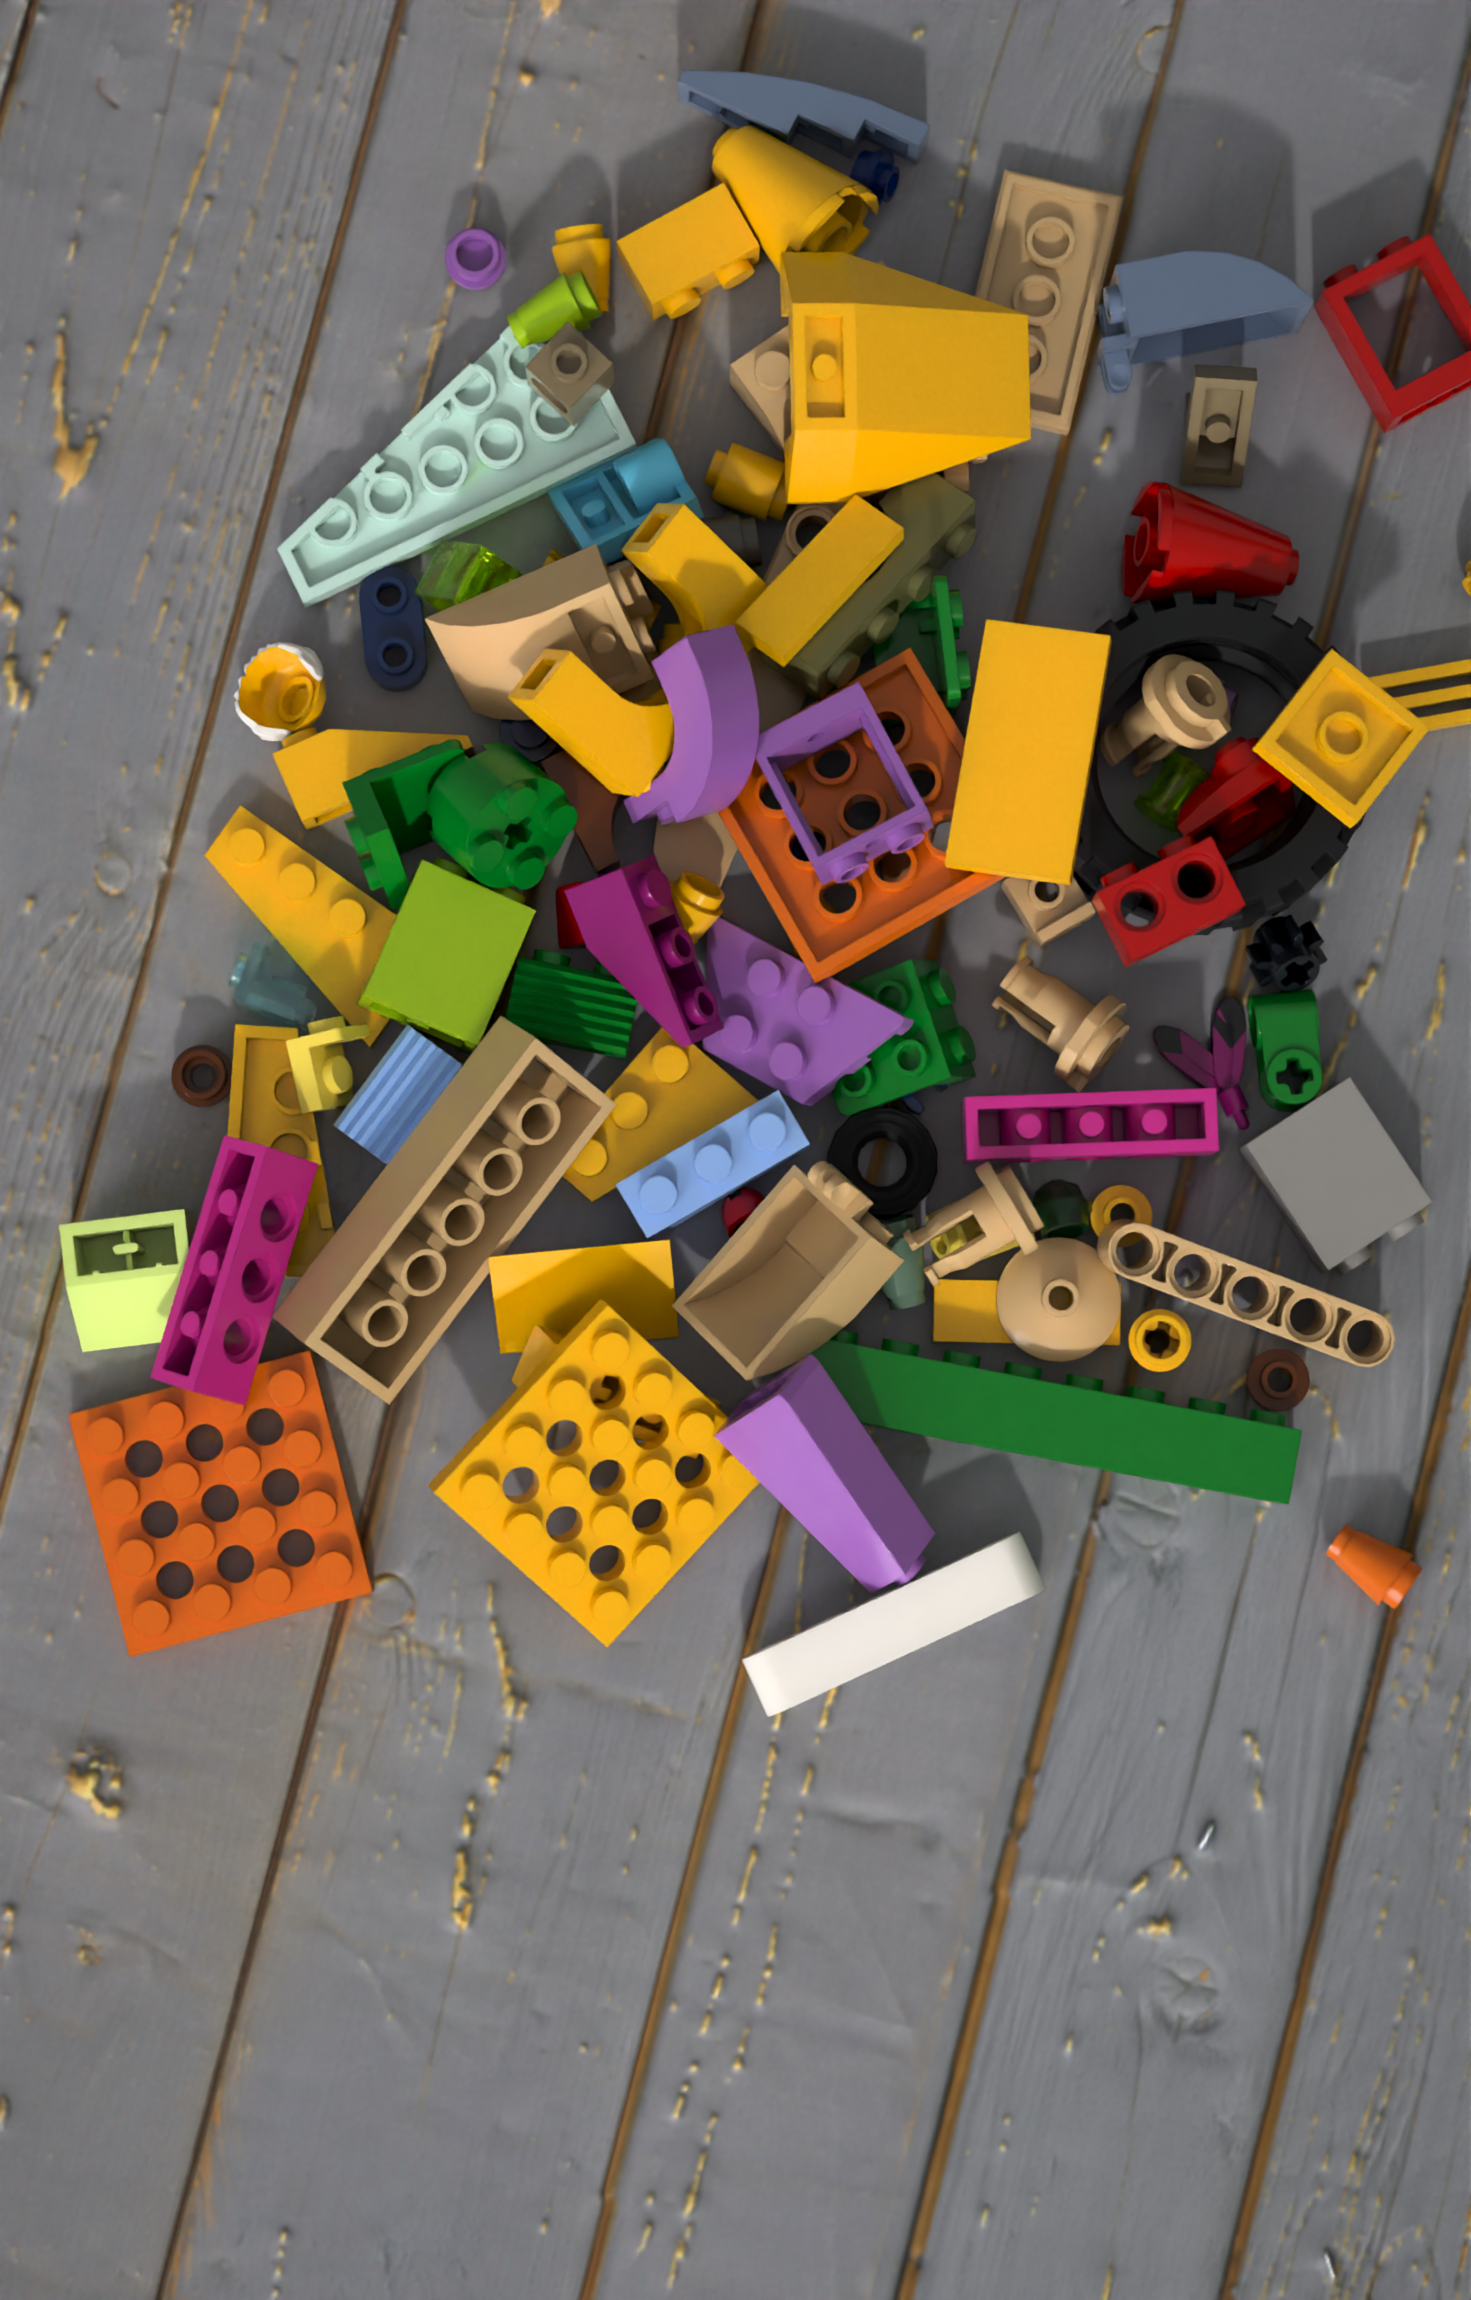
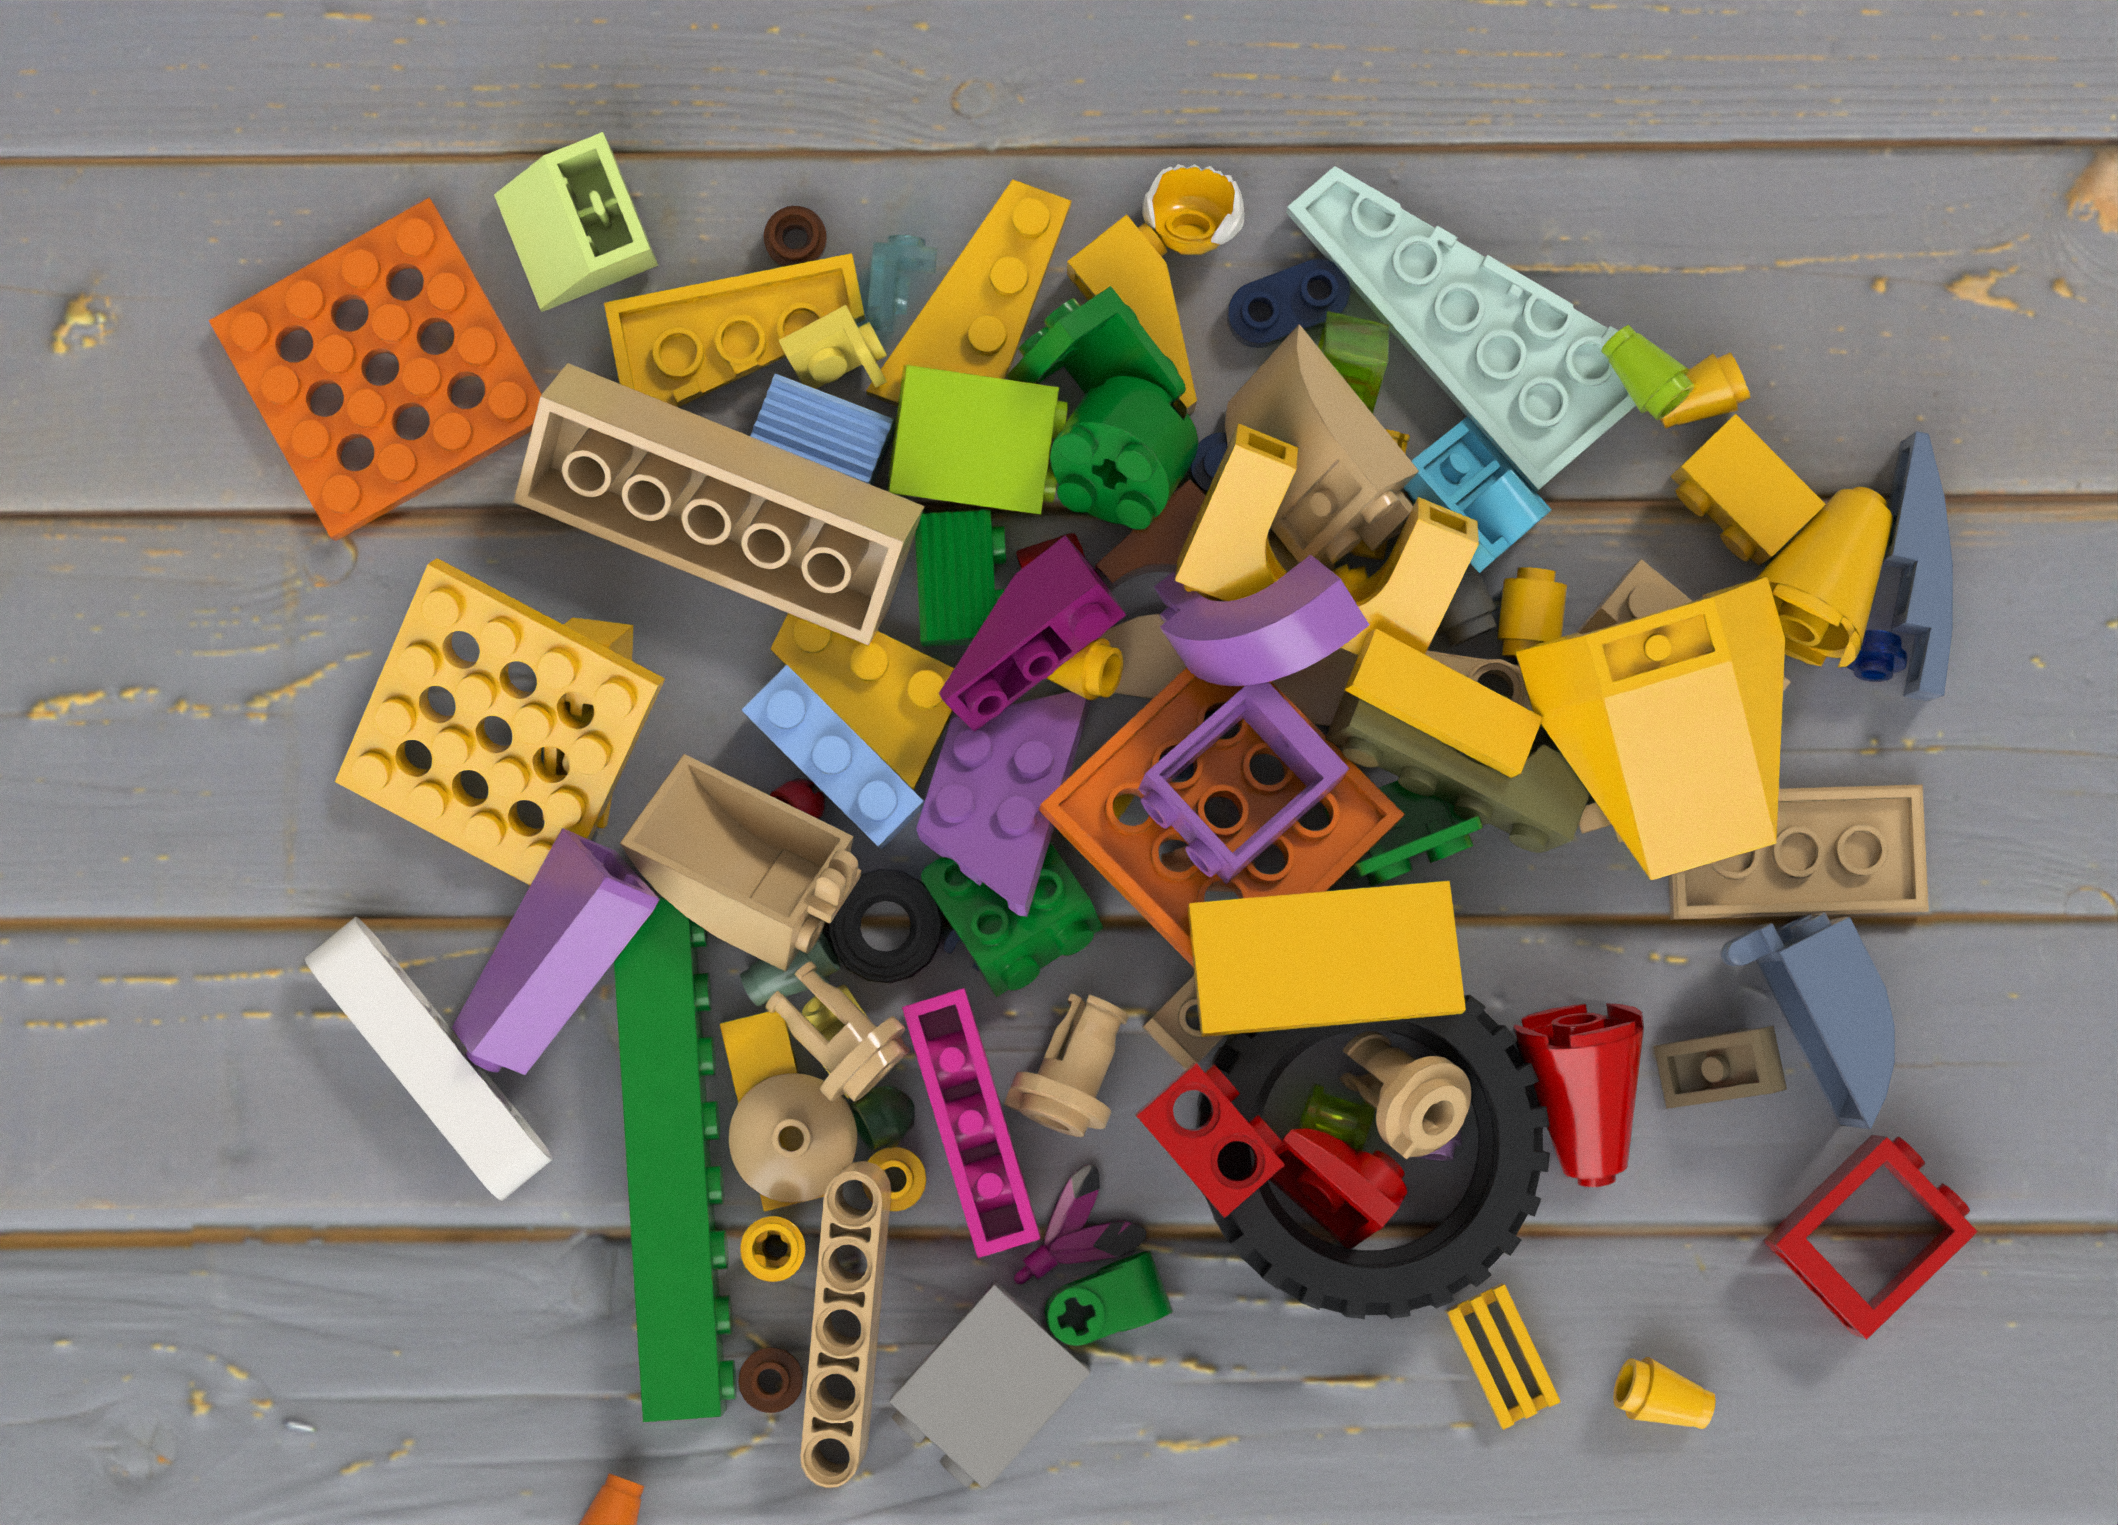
camera: 75 degrees right, 0 degrees up
dark pink brick [150,1135,318,1405] -> none
medium lavender plate [445,227,506,290] -> none
yellow sticker [488,1240,679,1354] -> none
dark tan brick [525,322,615,427] -> none
black gear [1245,915,1327,992] -> none
yellow plate [1251,649,1430,828] -> none

